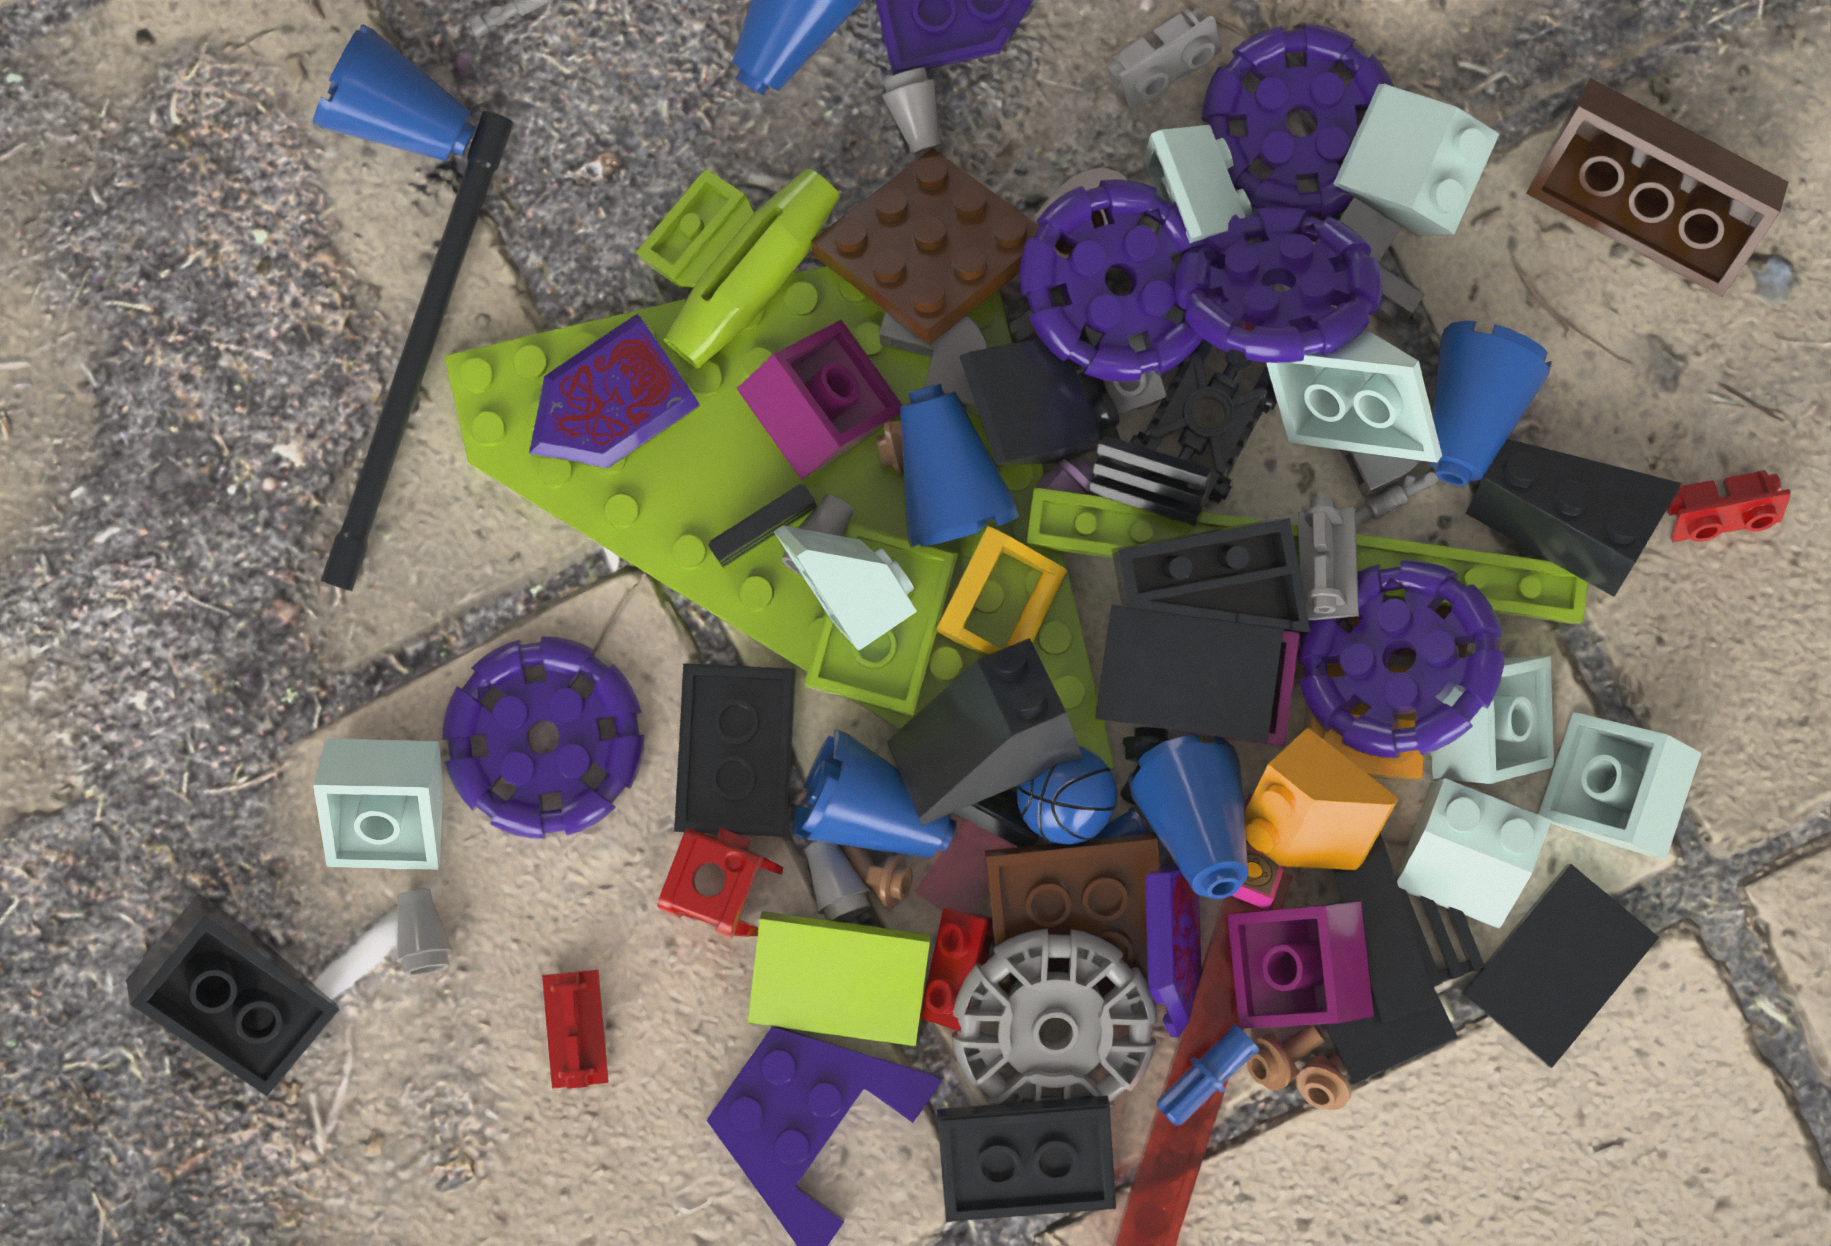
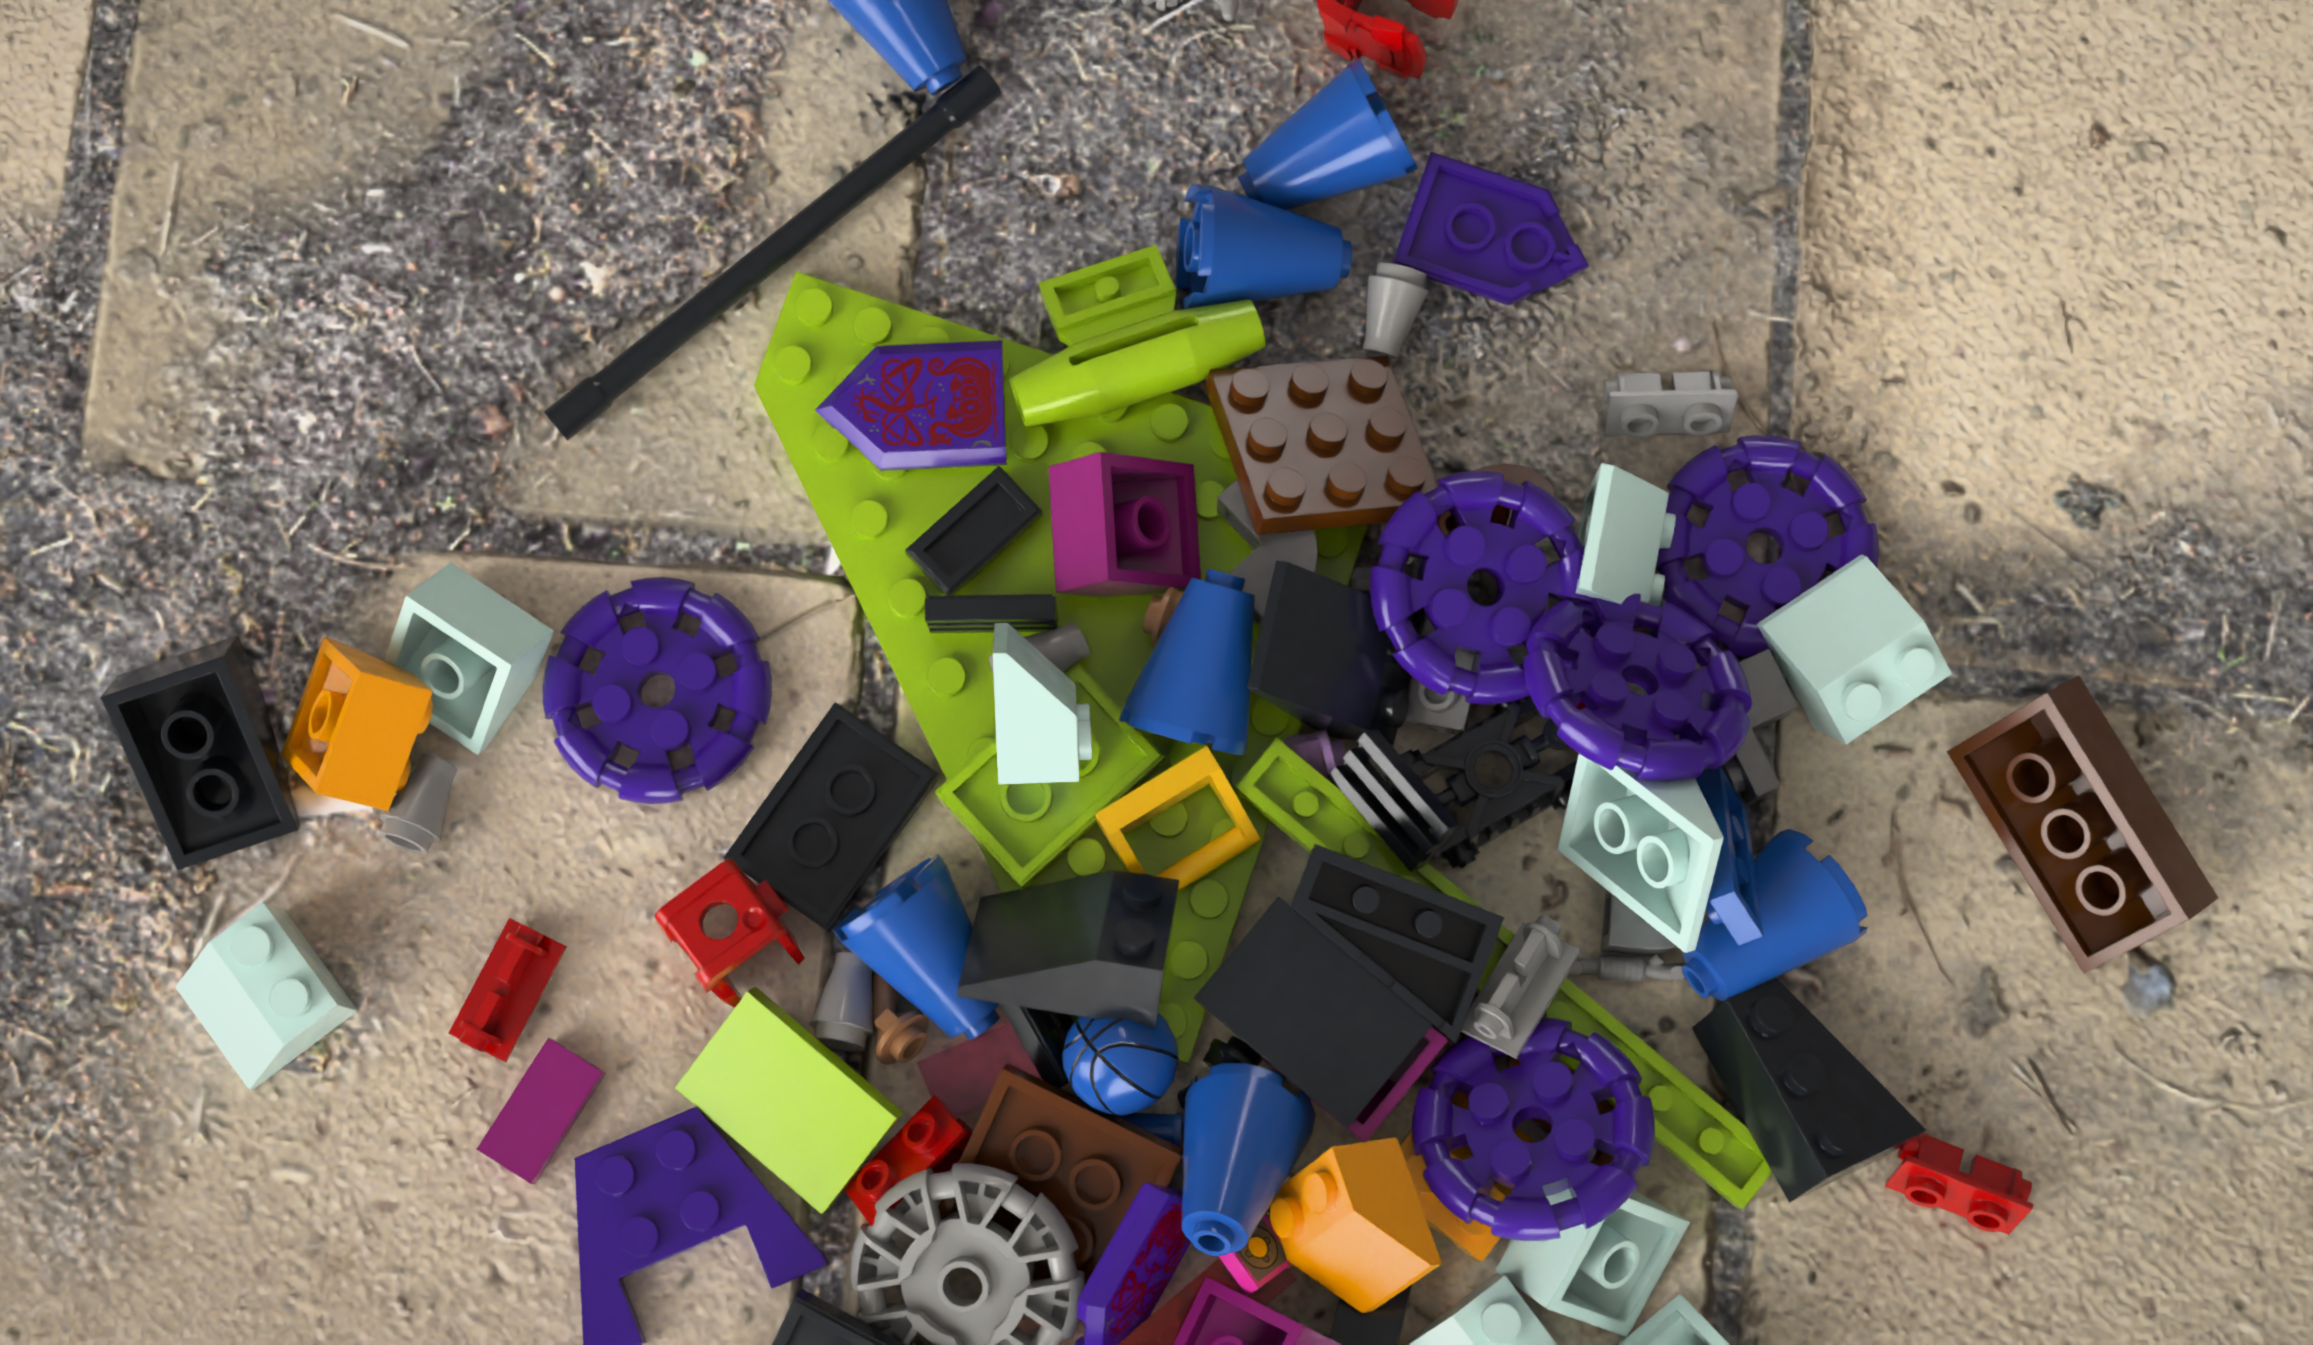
camera: 30 degrees right, 5 degrees down
none -> light aqua slope [176,902,358,1090]
none -> light orange slope [281,637,433,811]
none -> magenta tile [476,1038,606,1184]
none -> black tile [905,466,1043,596]
none -> blue cone [1176,184,1352,309]
none -> blue plate [1696,767,1763,946]

